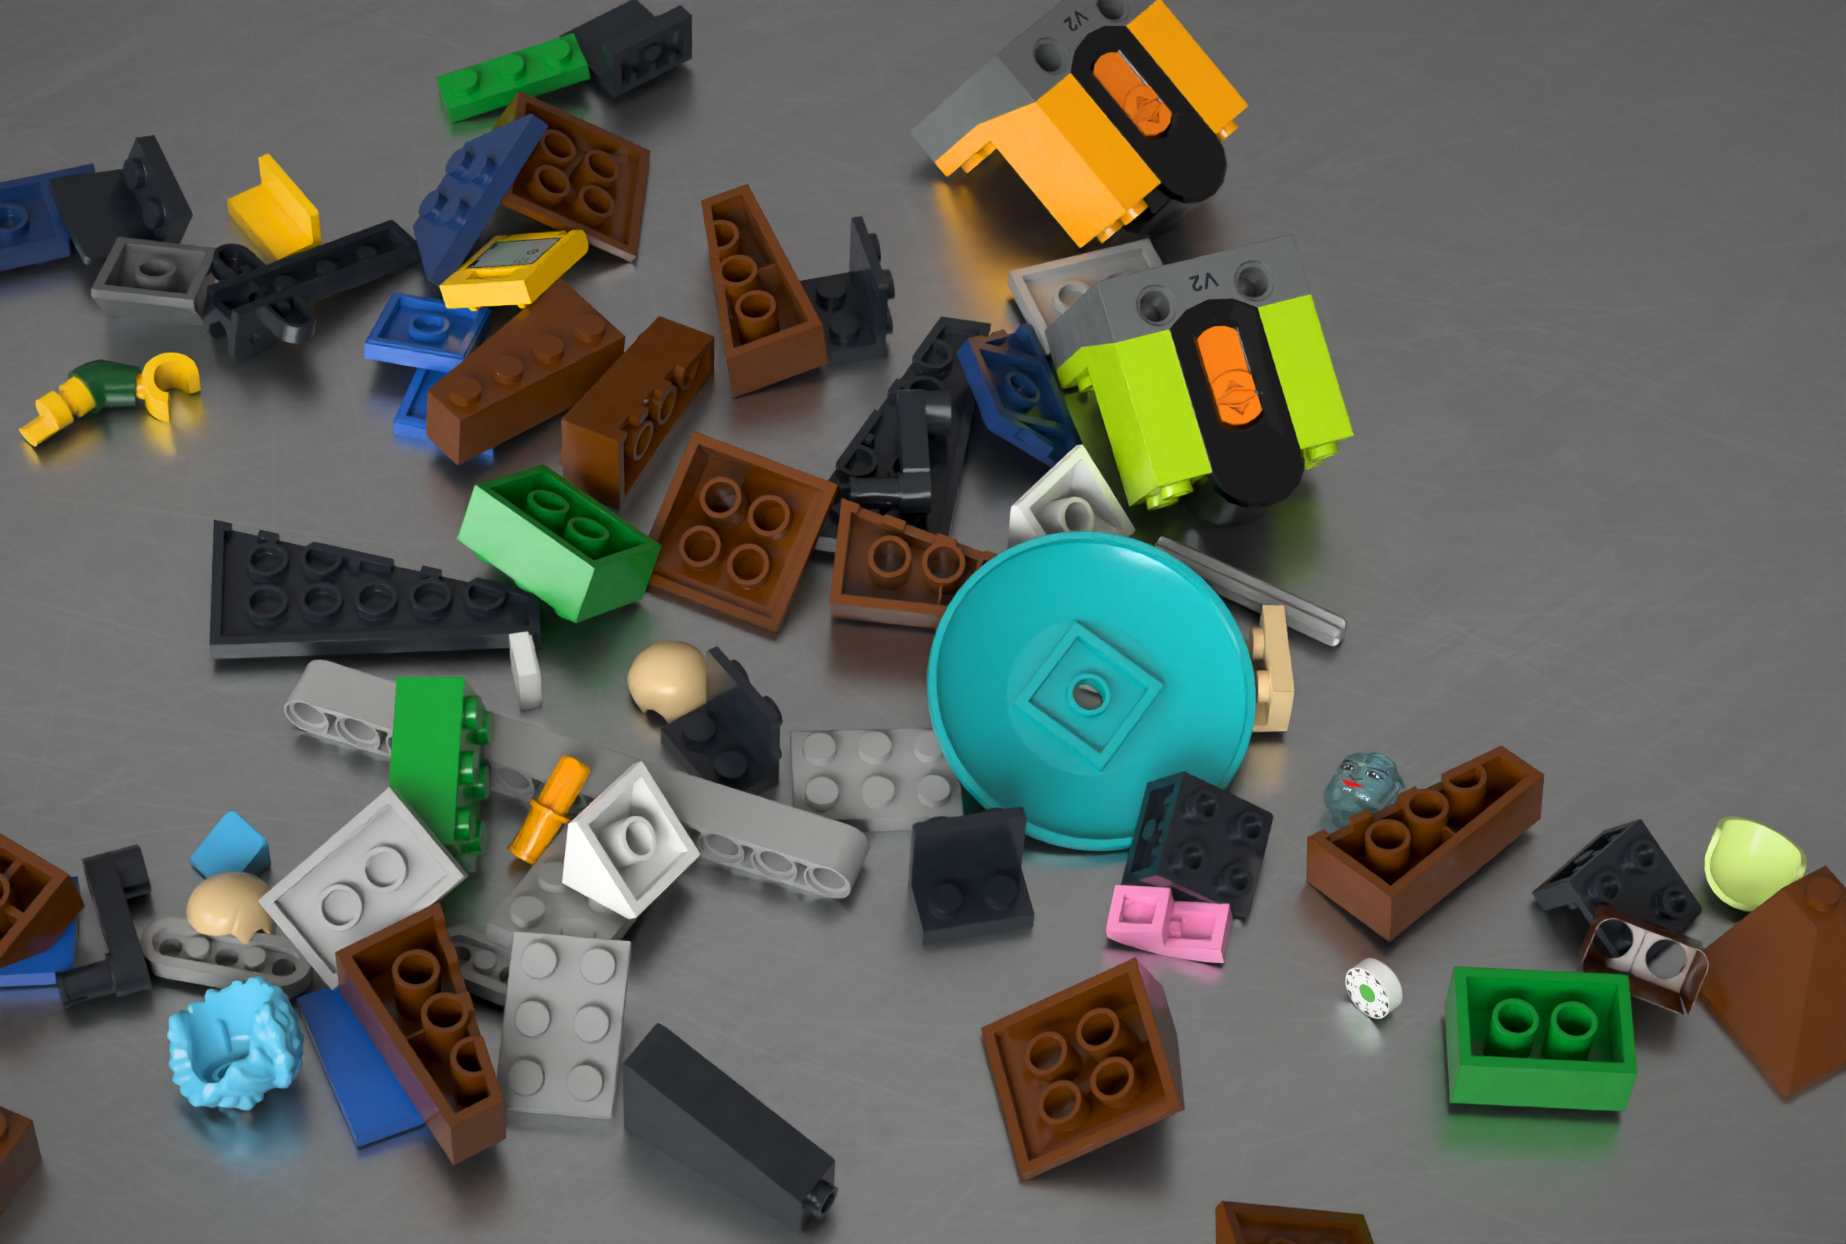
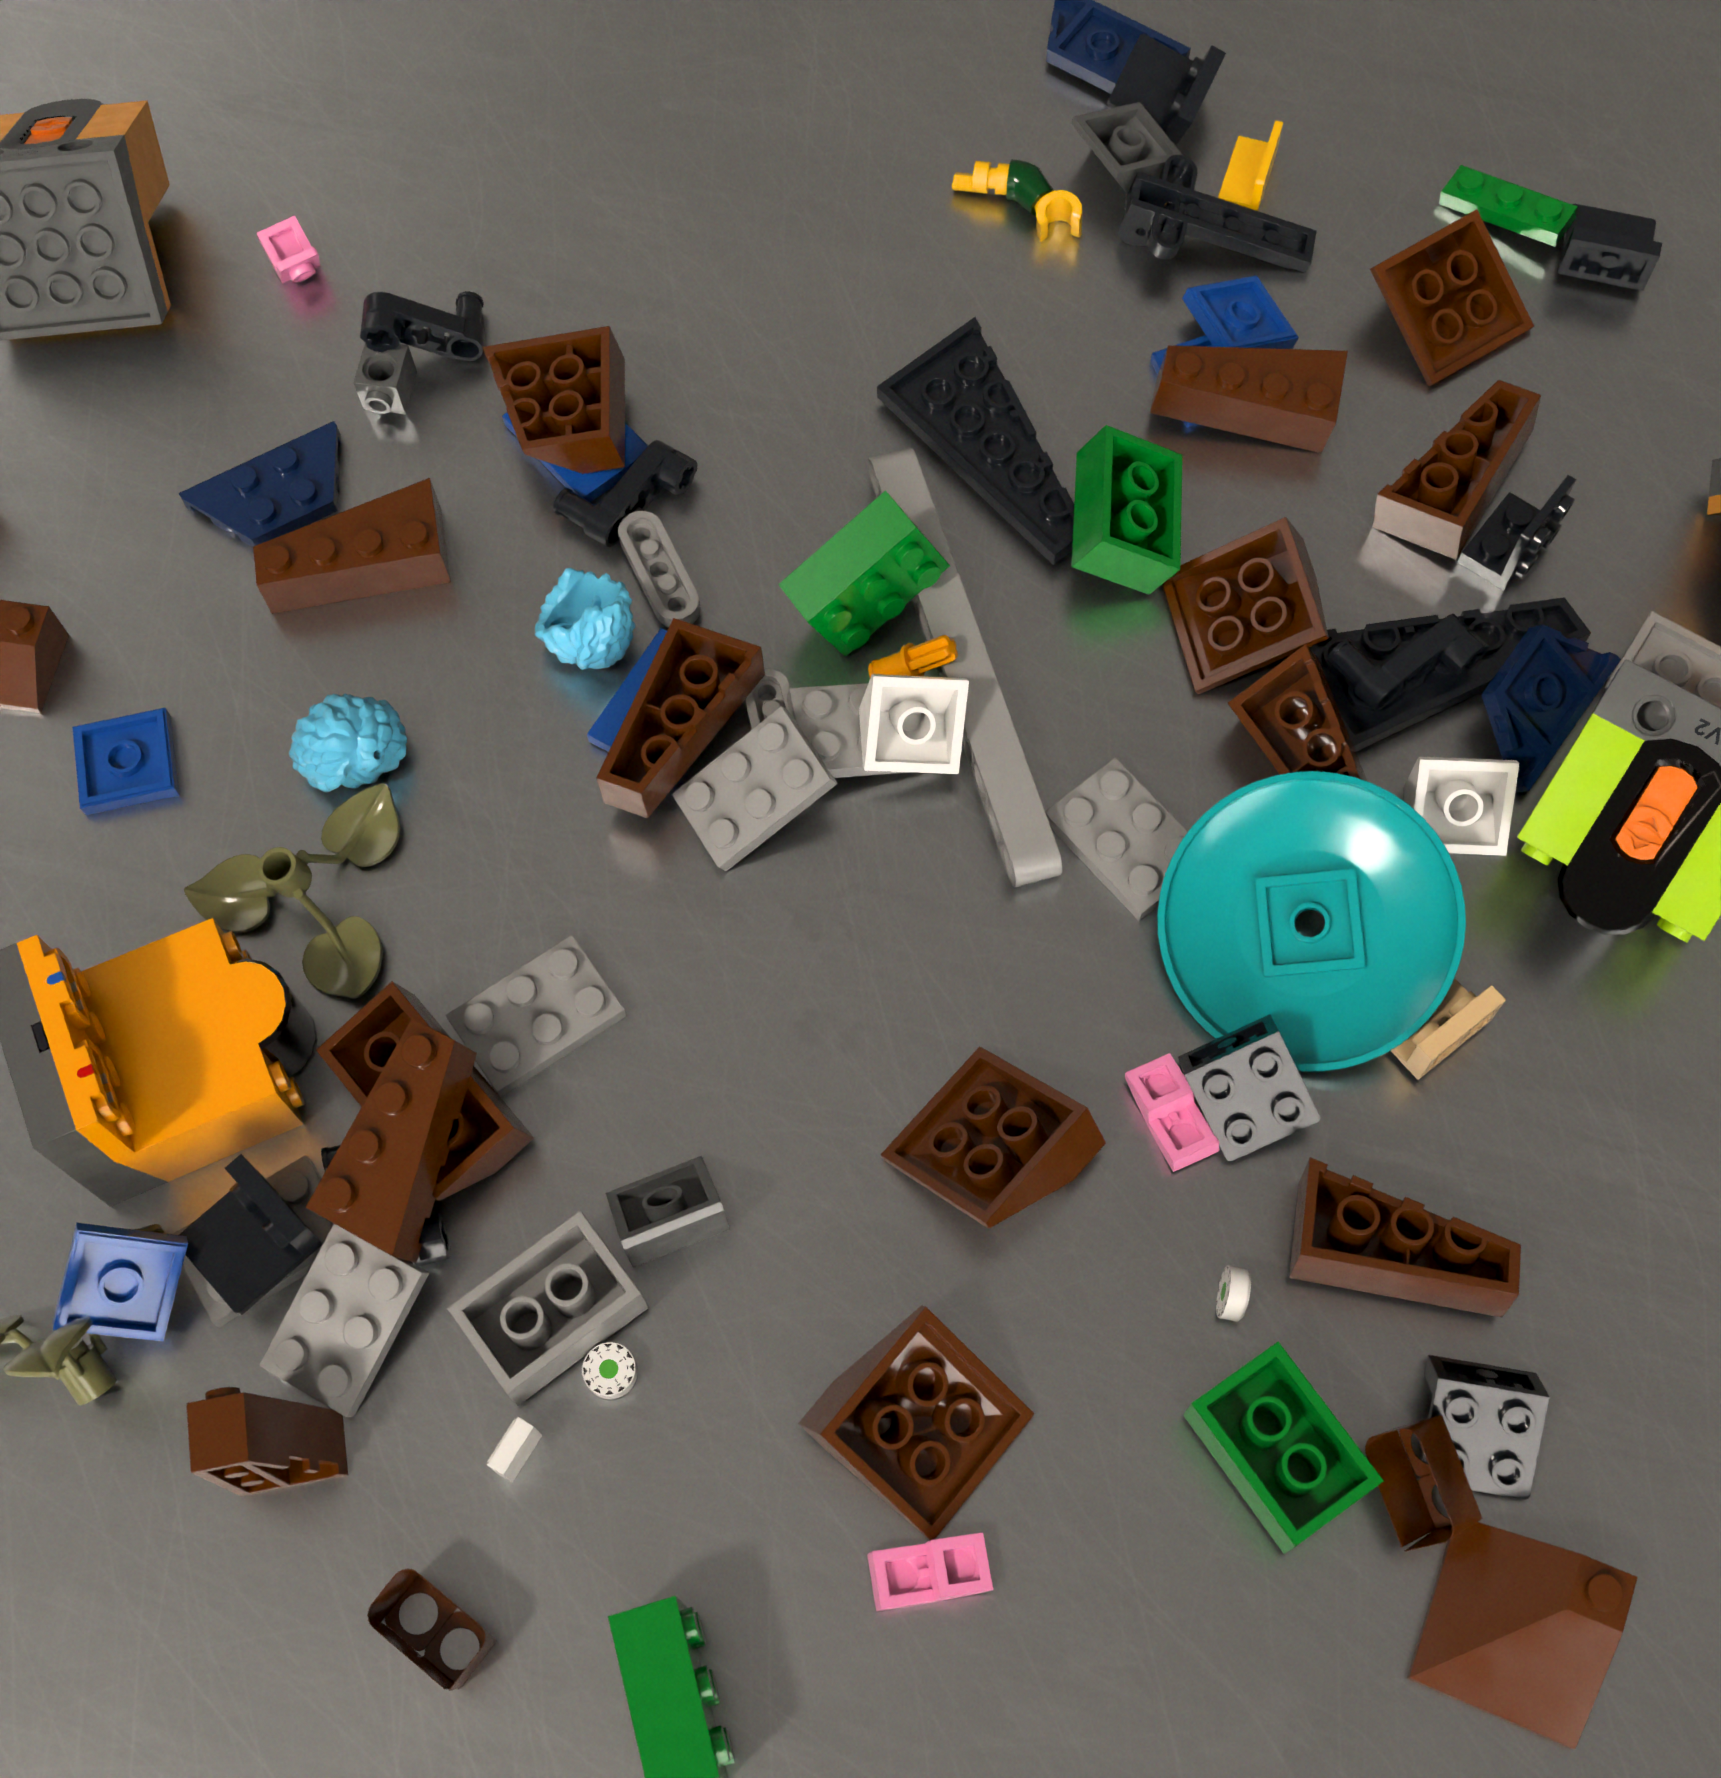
camera: 60 degrees right, 15 degrees up
tan hair [186,871,277,944] -> none
dark azure slope [190,809,271,878] -> none
light grey plate [258,786,469,990] -> none
dark blue wing [413,114,548,287] -> none
yellow container [439,230,588,311] -> none
white tile [509,631,542,710] -> none
reddish brown wedge [559,316,715,511] -> none
black slope [622,1022,838,1234] -> none
tan hair [627,641,706,724] -> none
black bracket [661,646,783,796] -> none
black bracket [908,807,1035,945] -> none
light grey axle [1154,536,1348,647] -> none
clear light blue head [1323,752,1406,829] -> none
yellowish green helmet [1704,816,1807,911] -> none

